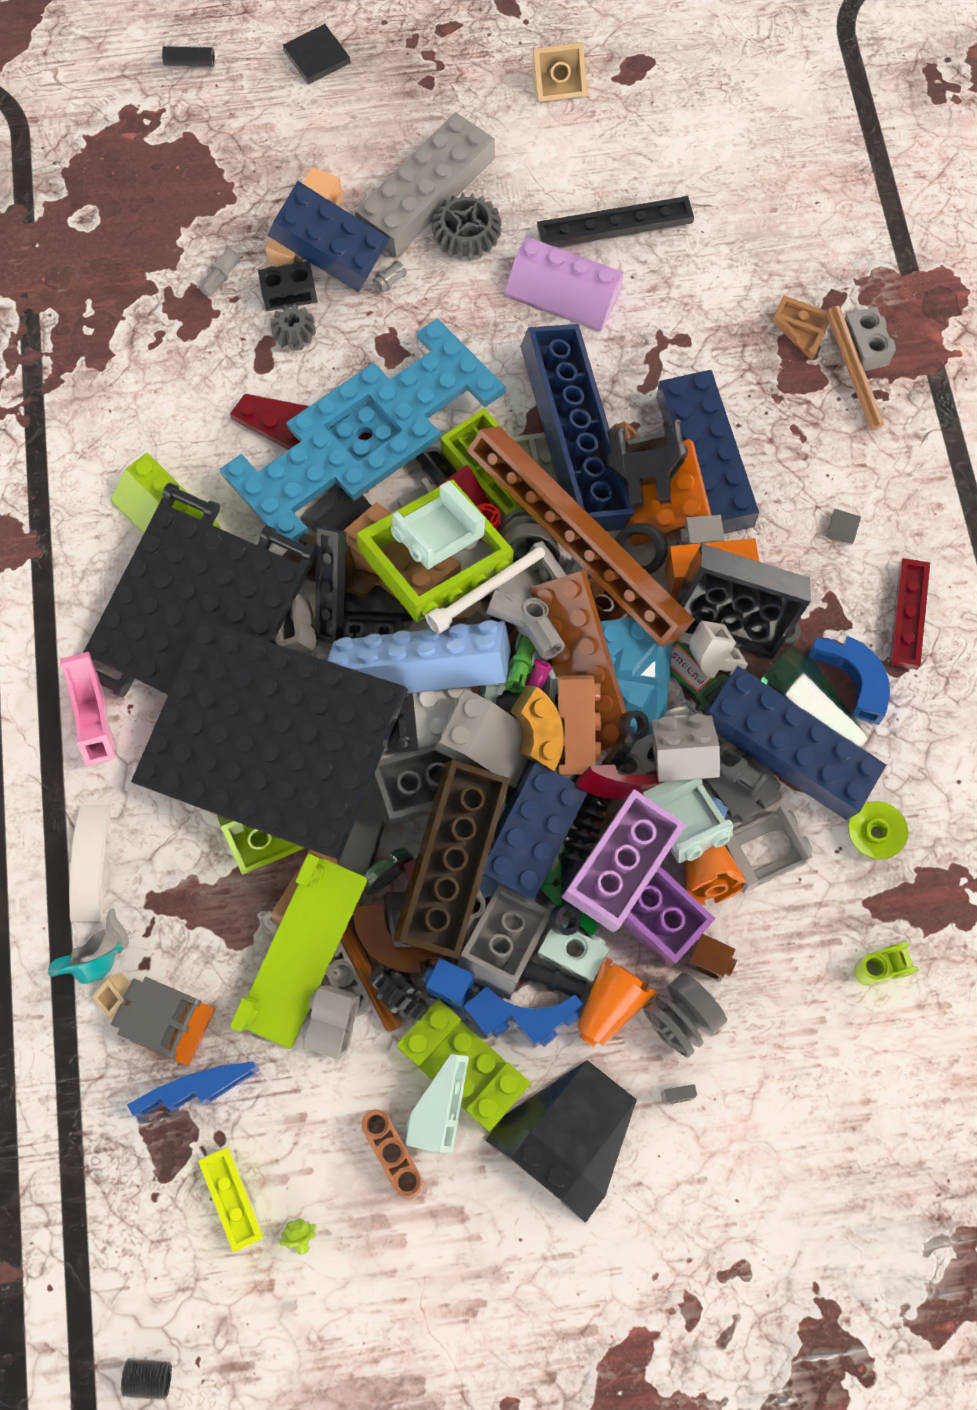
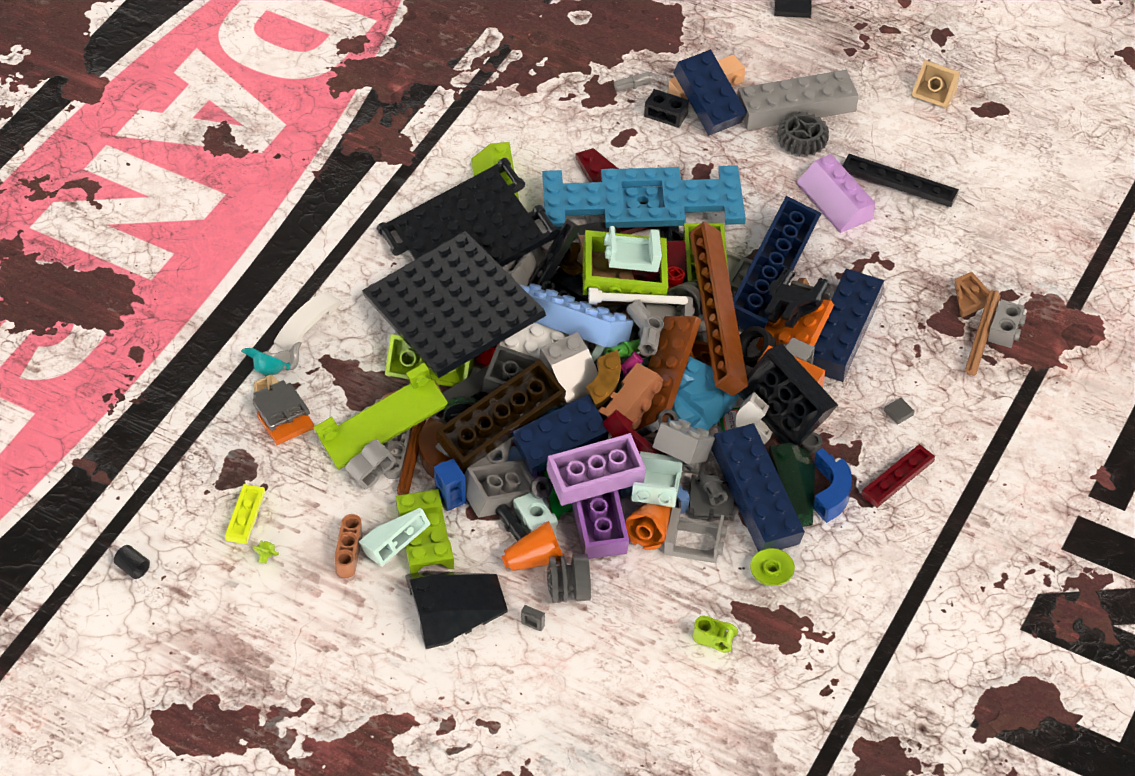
camera: 35 degrees right, 20 degrees down
bright pink arch [60,652,115,767] -> none
blue slope [127,1061,260,1119] -> none
dark grey gear [270,304,316,351] -> none
black gear [368,965,429,1021] -> none
light grey pin [373,261,407,292] -> none
black hinge [387,693,419,754] -> none
blue arch [463,986,583,1048] -> none
reddish brown brick [686,934,737,982] -> none

